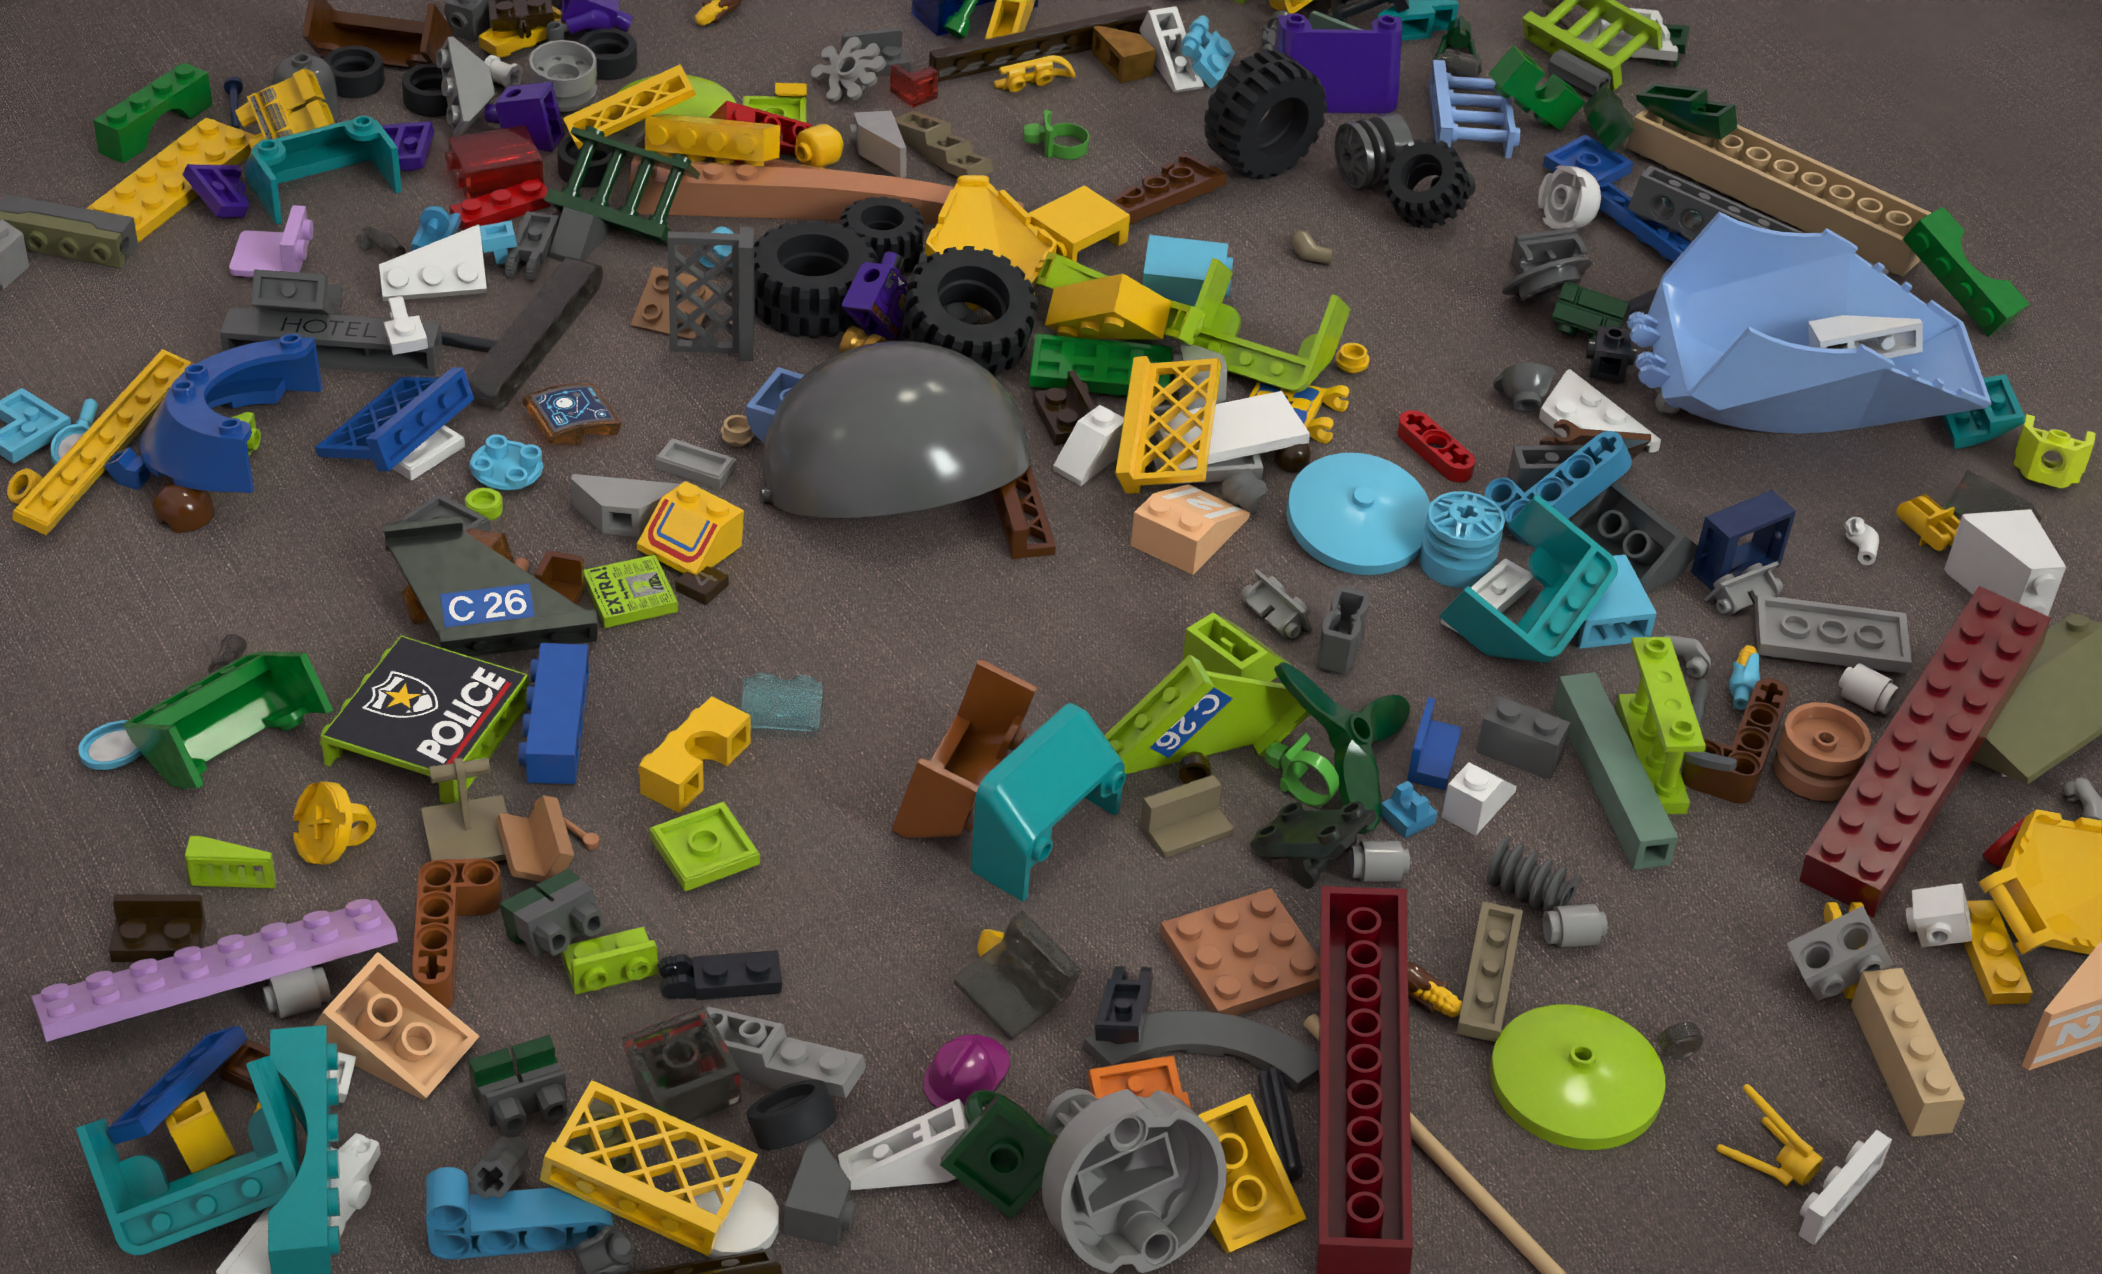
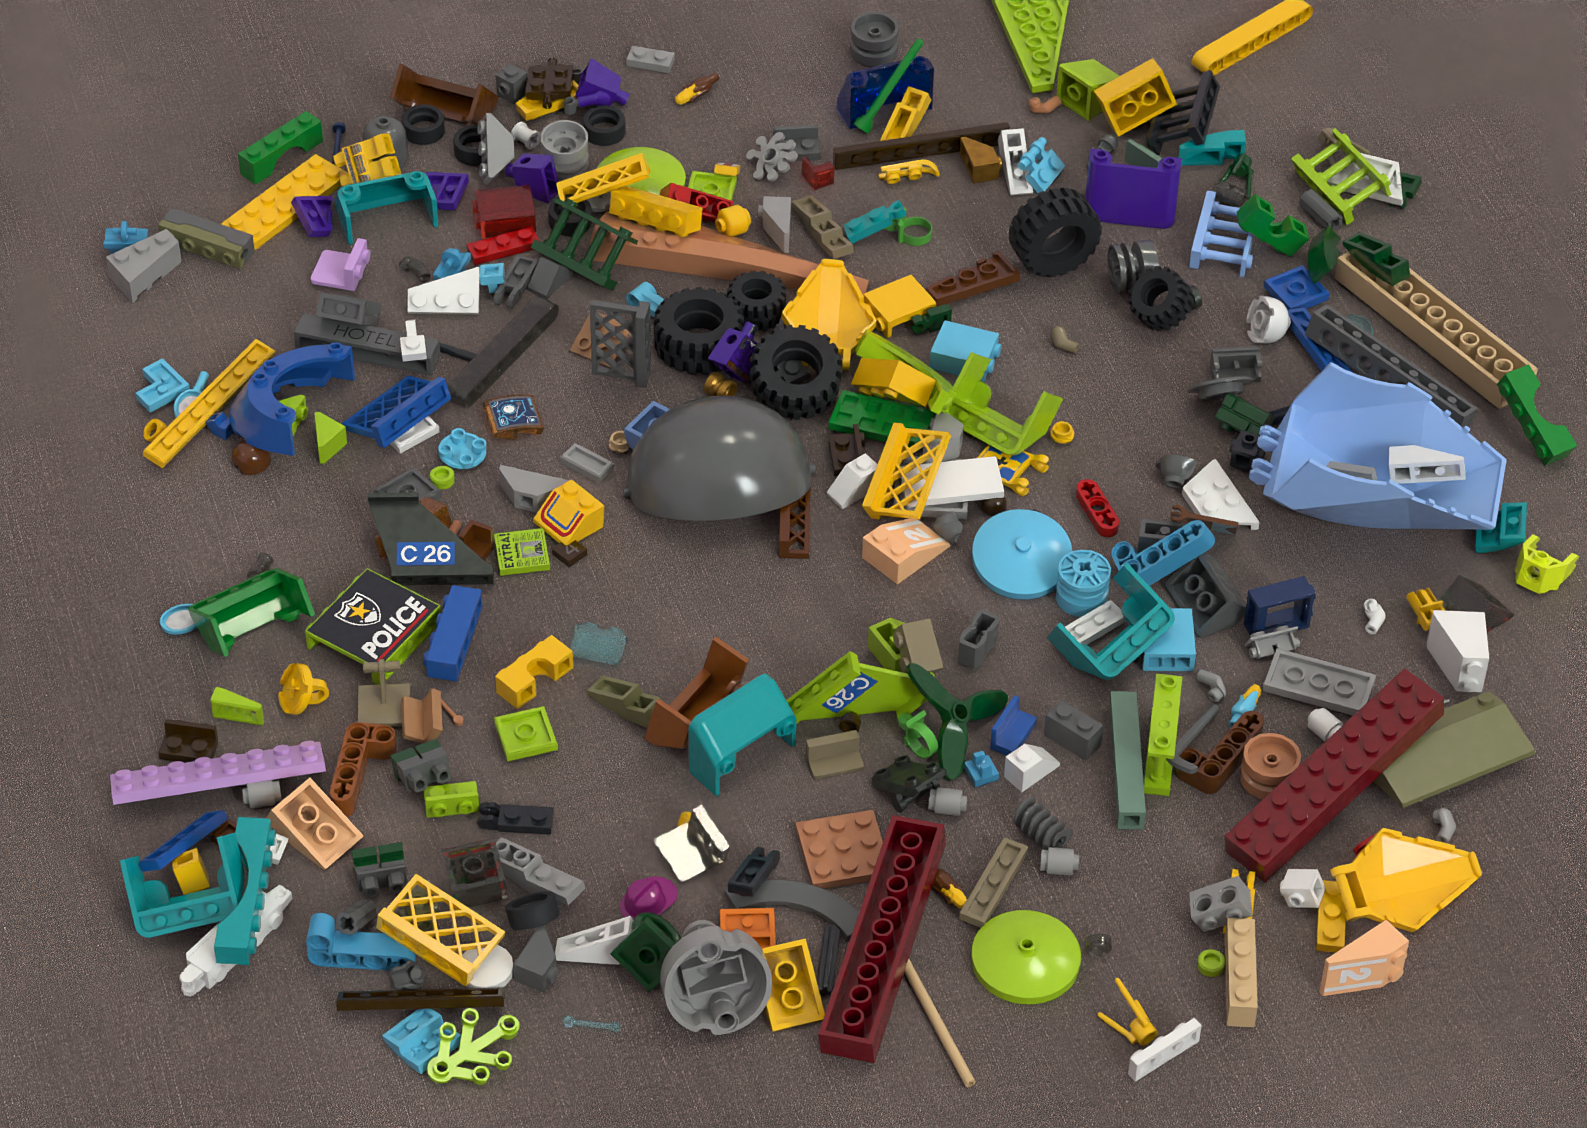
camera: 15 degrees right, 5 degrees up
light grey hinge [1241,569,1313,639] -> none
none -> lime slope [315,412,347,464]
none -> olive slope [587,675,662,728]
none -> teal plate [843,200,907,244]
none -> dark tan piece [893,618,943,674]
none -> dark green plate [911,304,952,335]
none -> lime tile [1197,949,1225,977]

